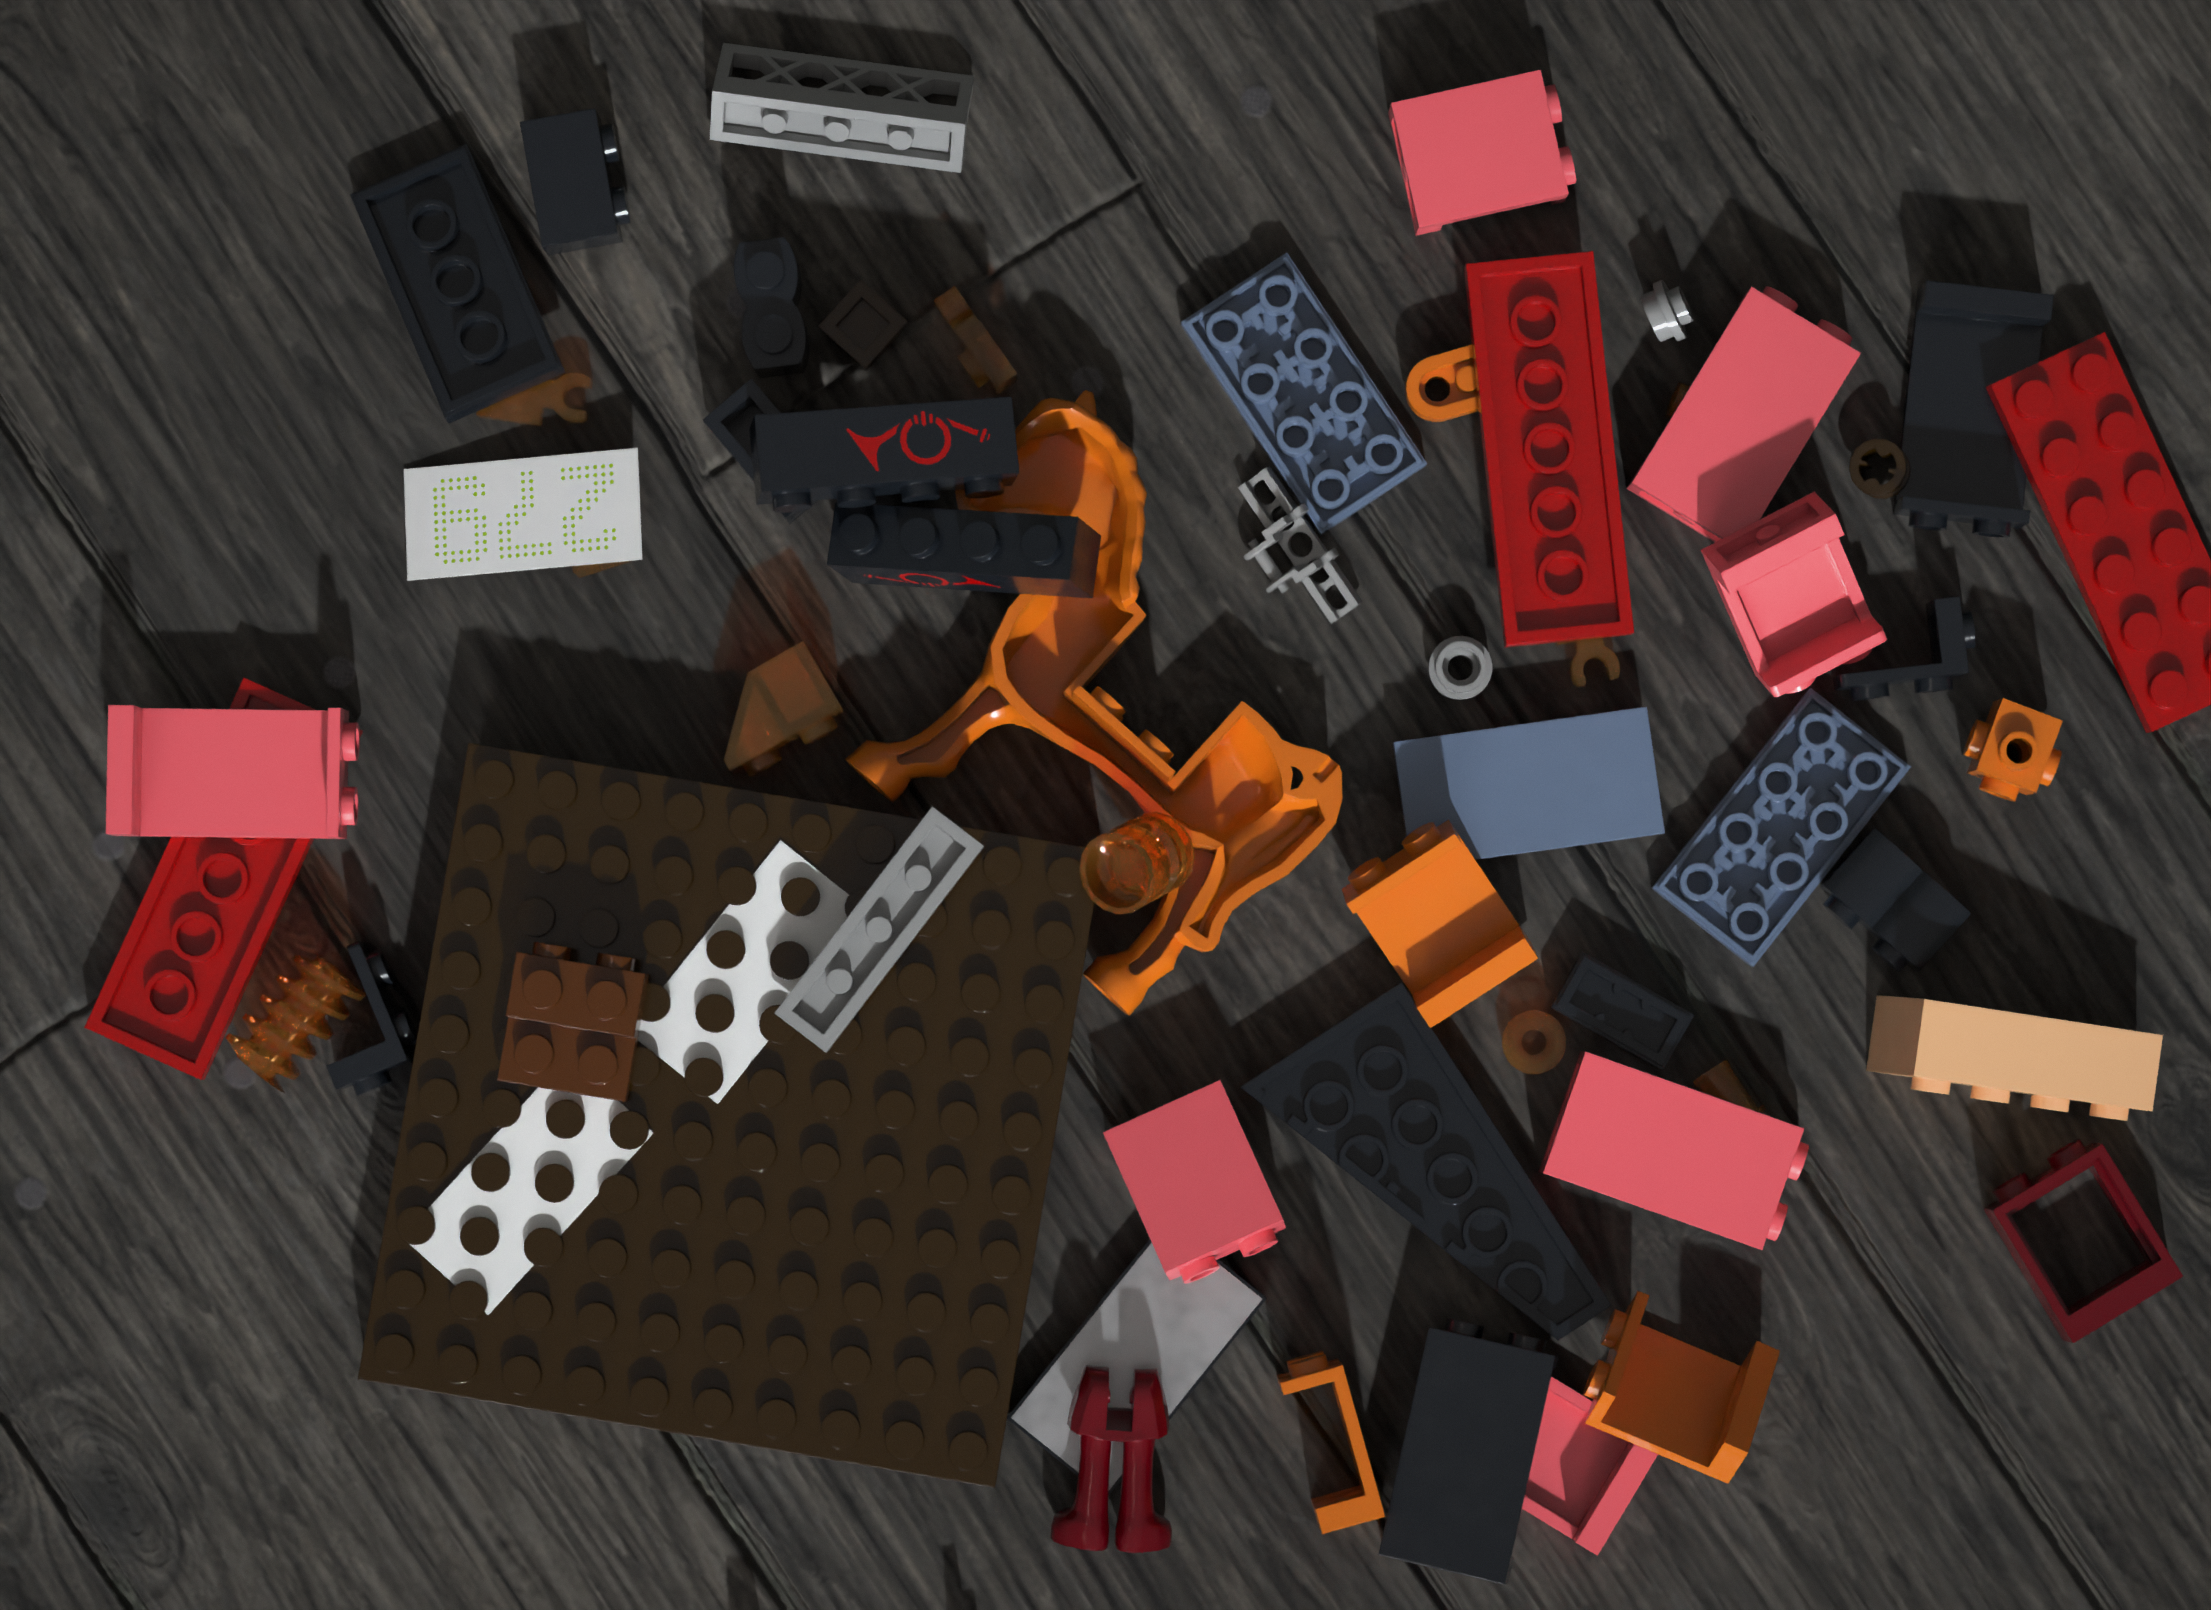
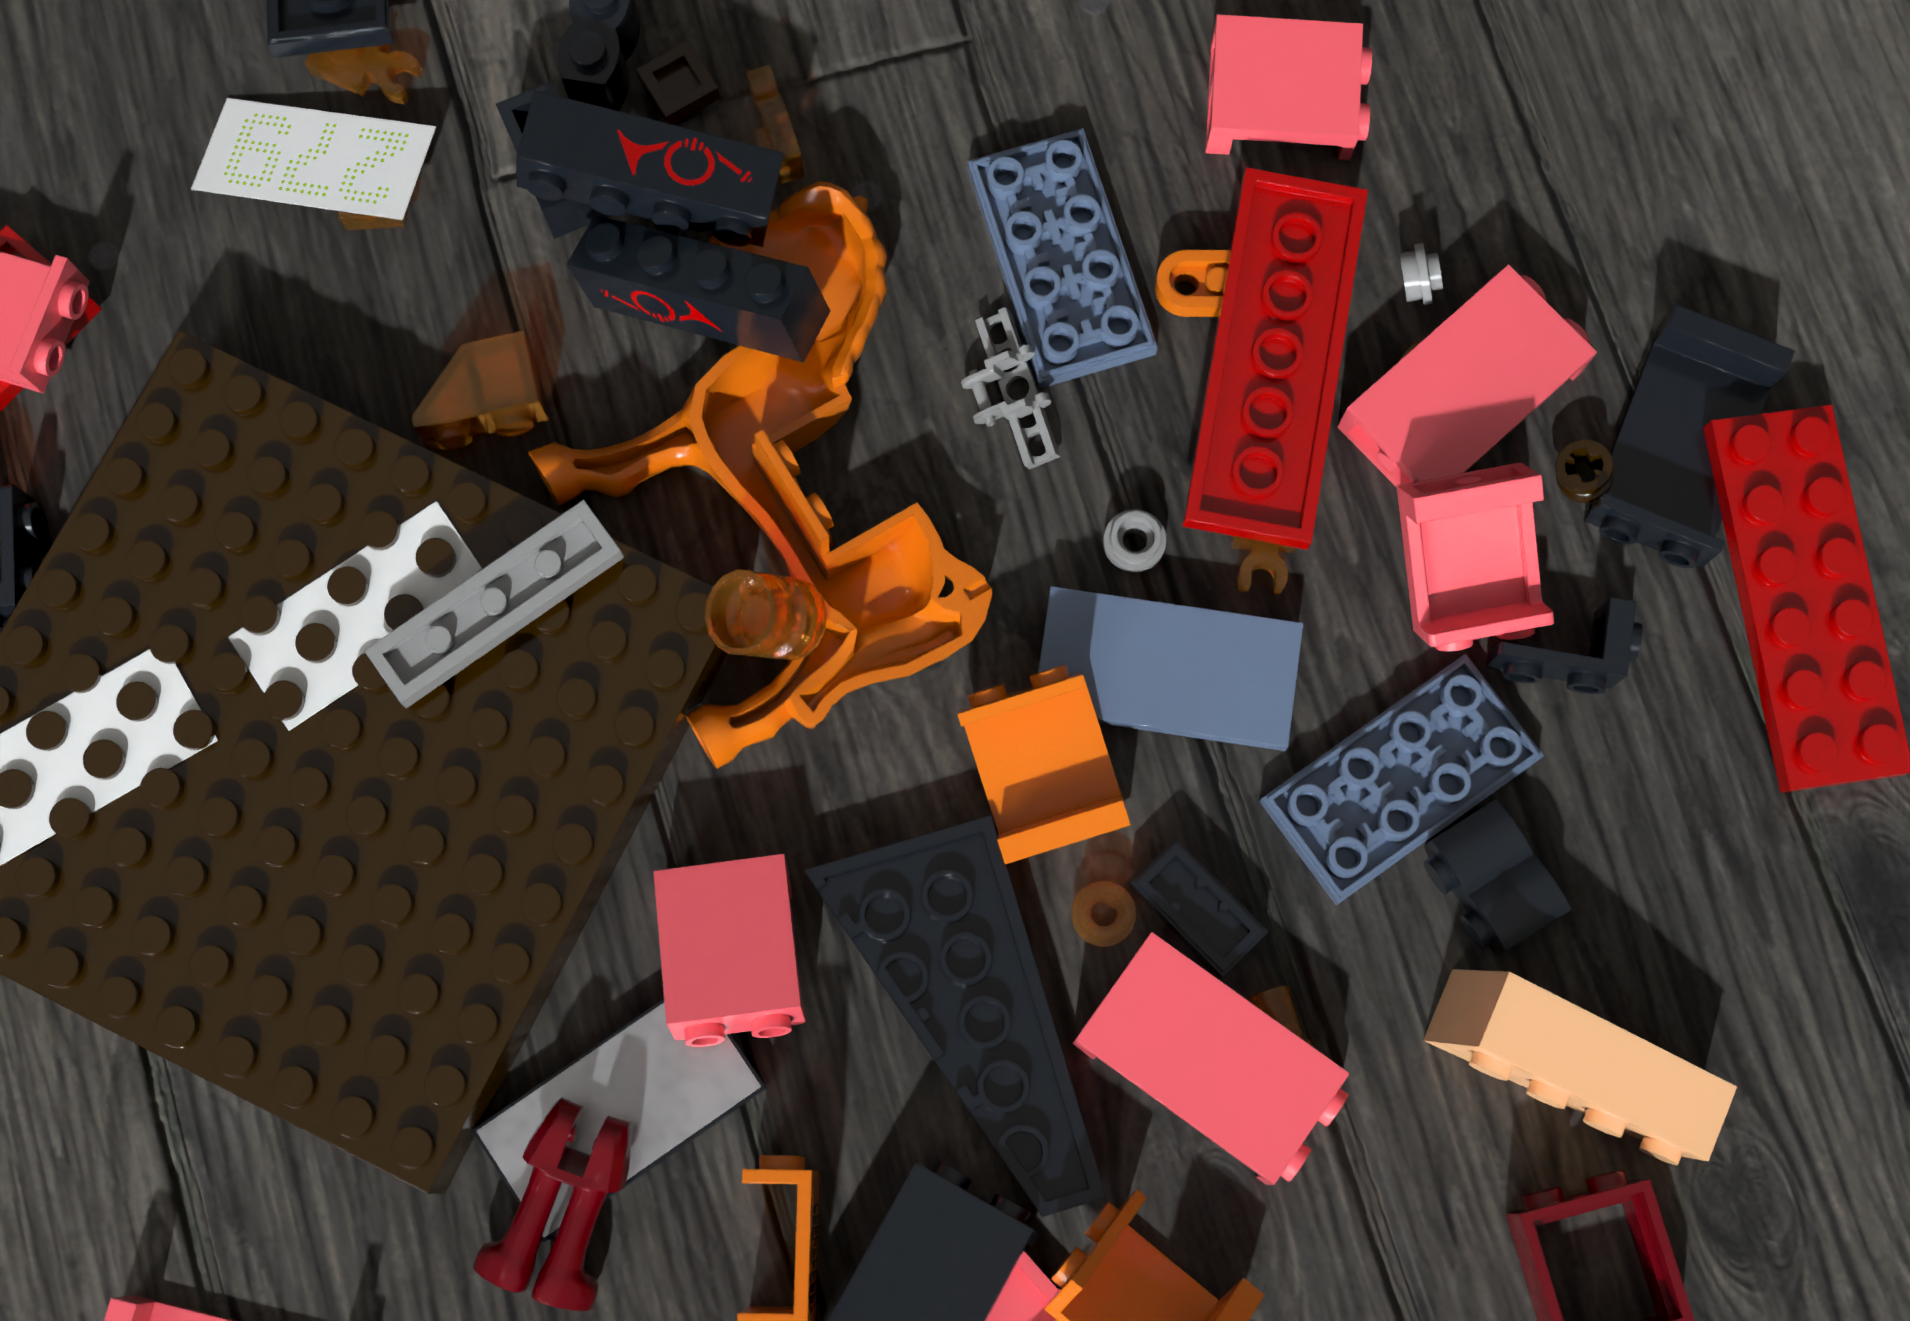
camera: 15 degrees right, 10 degrees down
reddish brown plate [497,942,649,1102] -> none
orange brick [1963,698,2063,802] -> none

